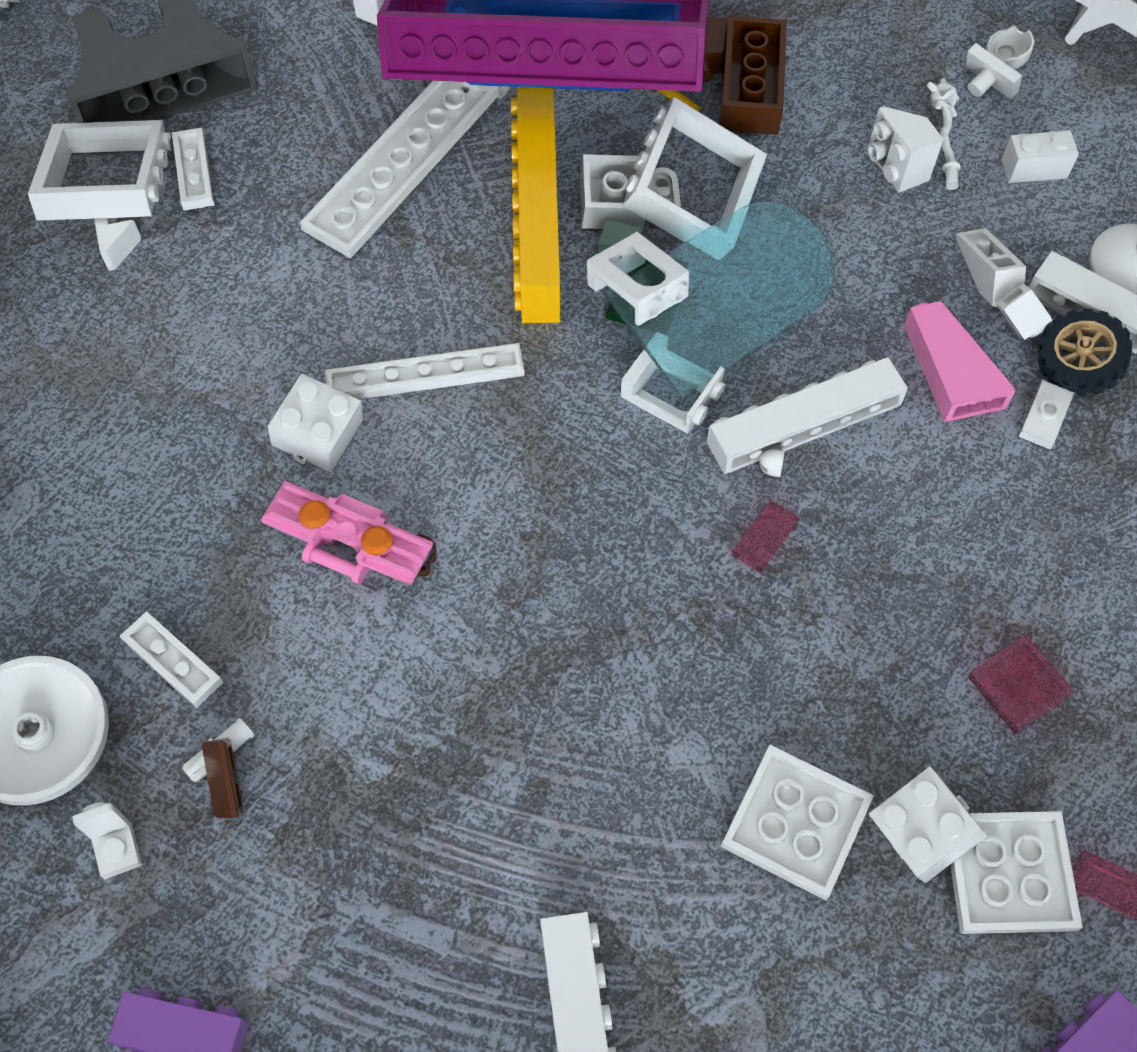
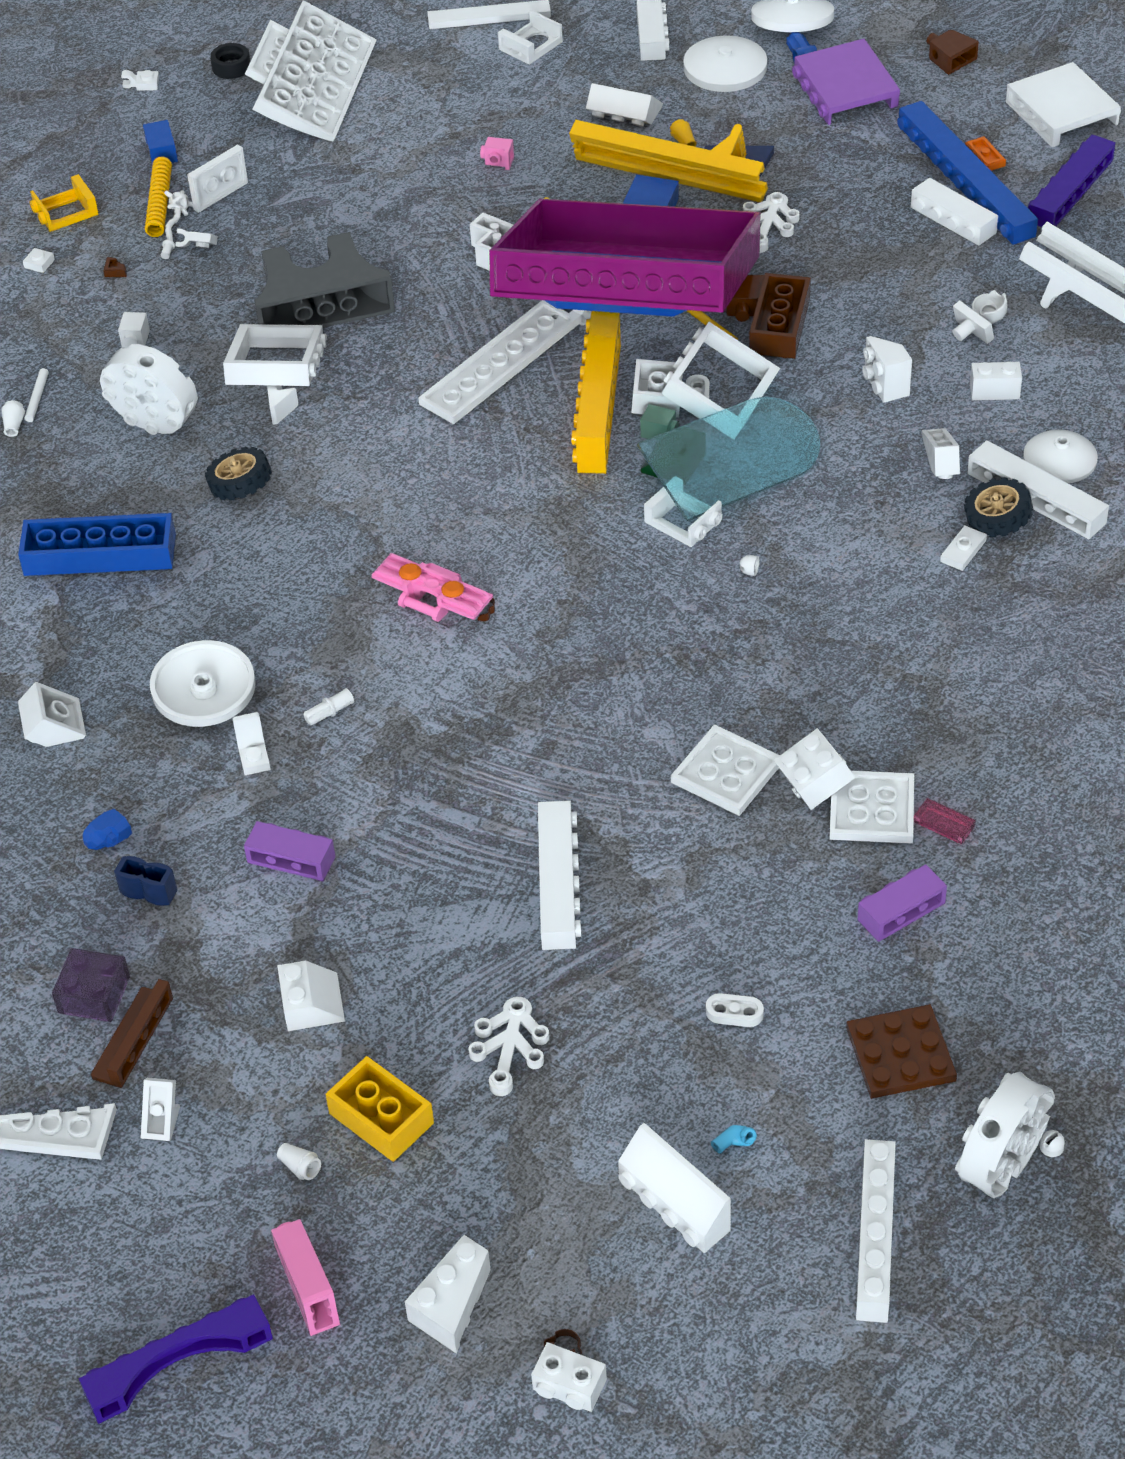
camera: 10 degrees right, 15 degrees down
white plate [119,611,224,709] -> none
white plate [172,128,214,210] -> none
reddish brown slope [202,737,244,818] -> none
white brick [268,373,363,473] -> none
white tile [325,343,524,399] -> none
white panel [587,232,689,326] -> none
white brick [707,357,908,475] -> none
clear pink tile [732,500,800,574] -> none
bright pink slope [904,301,1015,422] -> none
white piece [927,78,961,190] -> none
clear pink plate [967,635,1075,734] -> none
white brick [995,283,1052,340] -> none
none -> black wheel [205,447,272,500]

